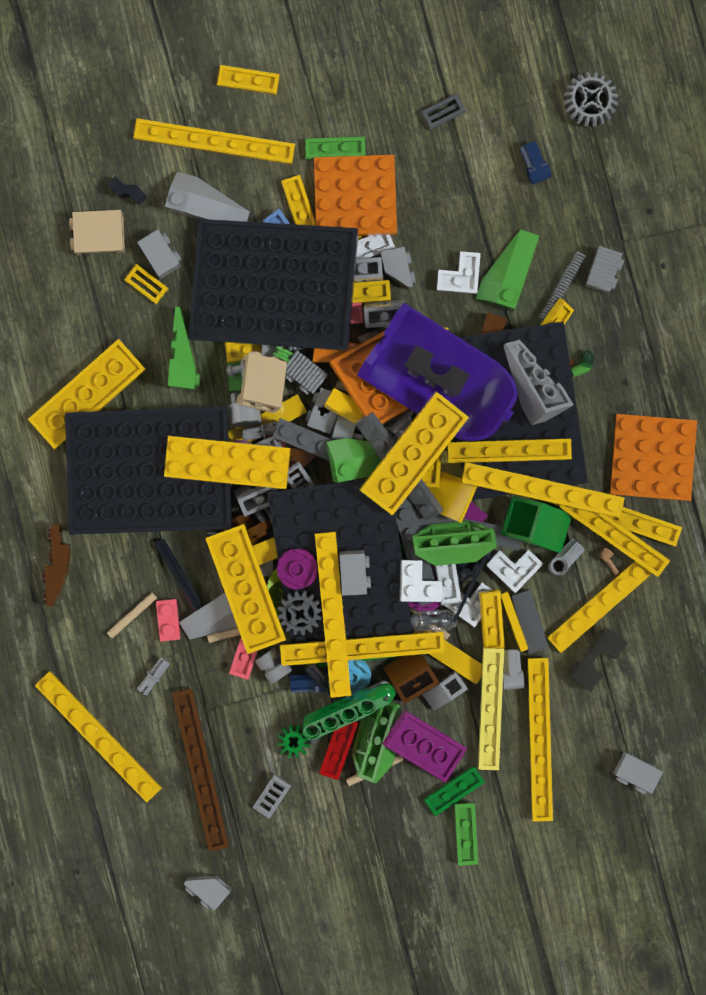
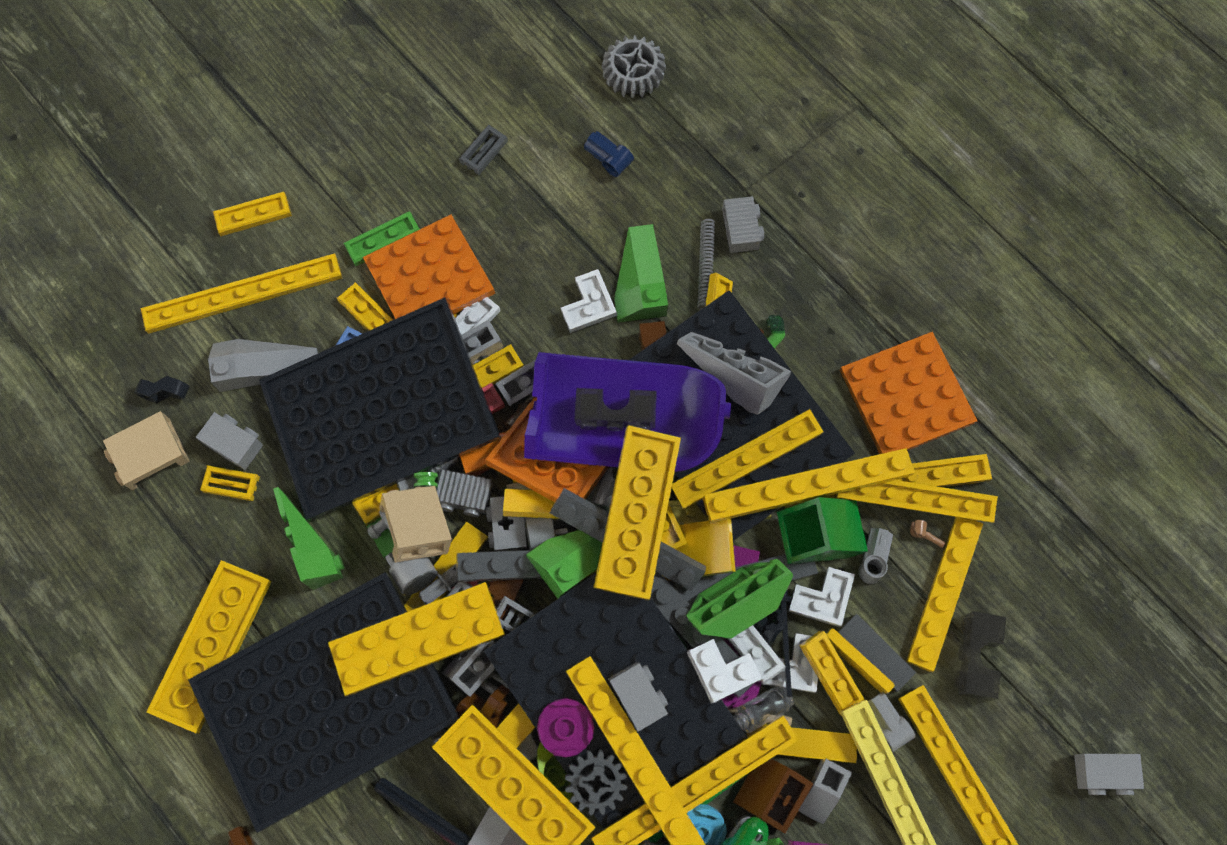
camera: 25 degrees left, 15 degrees down
light grey slope [380,247,416,290] -> none

